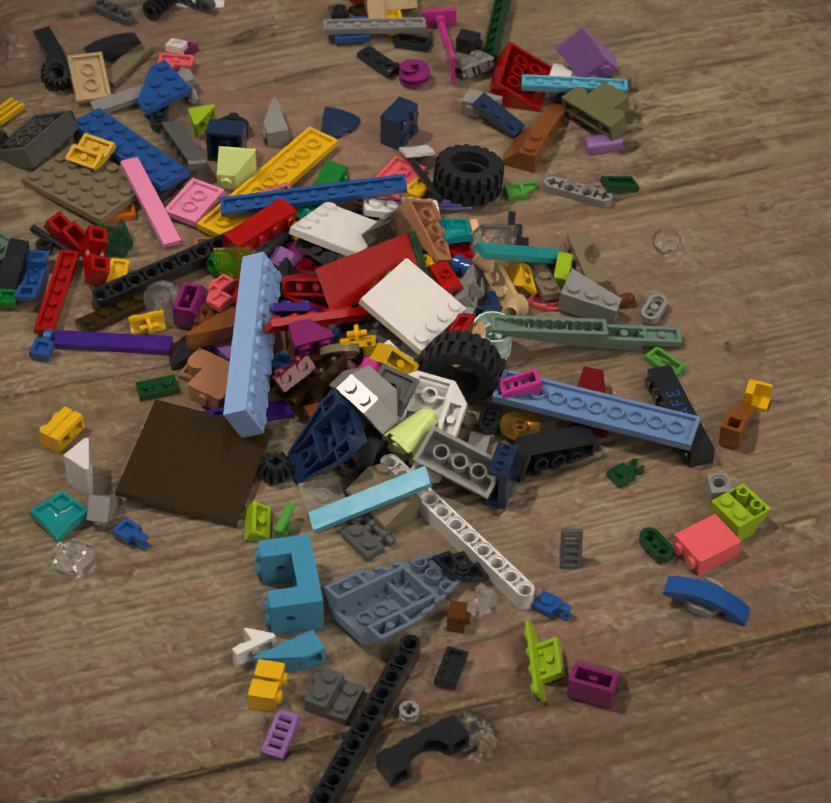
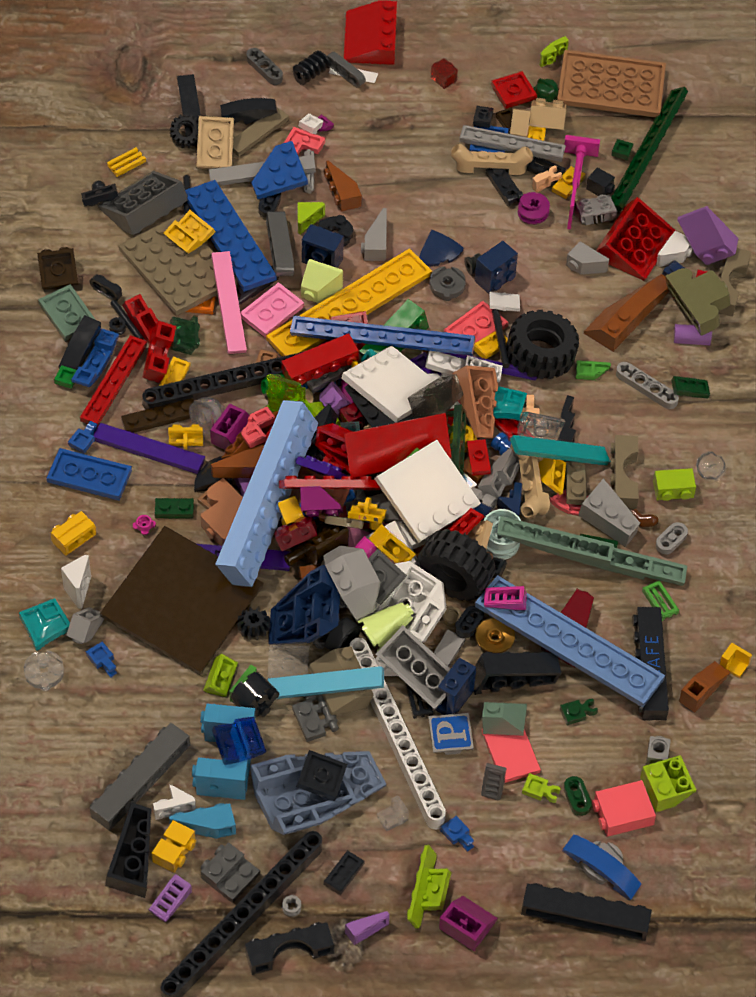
camera: 15 degrees right, 10 degrees up
black brick [432,551,490,582] -> none
reddish brown plate [447,600,471,633] -> none
dark blue plate [472,92,525,139] -> none
medium azure tile [521,74,628,95] -> none
lime slope [554,252,573,290] -> none
none -> blue plate [47,448,132,501]
none -> black plate [89,274,123,301]
none -> dark grey brick [90,723,190,831]
none -> black wedge [105,803,152,898]
none -> dark pink plate [133,515,156,535]
none -> clear blue slope [212,717,266,765]
none -> black brick [231,672,280,718]
none -> yellow panel [277,496,304,525]
none -> black plate [296,750,348,801]
none -> dark orange slope [323,160,362,211]
none -> medium lavender slope [345,911,389,945]
none -> black tile [405,683,433,719]
none -> piece [428,713,474,755]
none -> dark grey plate [429,266,466,301]
none -> tan plate [451,144,533,175]
none -> pearl dark grey wheel [464,253,481,275]
none -> sand green slope [482,702,527,736]
none -> coral tile [482,729,541,783]
none -> black brick [521,883,652,941]
none -> lime plate [522,773,561,803]
none -> light nougat plate [532,166,562,193]
none -> yellow plate [551,166,586,199]
none -> dark green plate [611,139,634,160]
none -> lime brick [653,468,696,501]

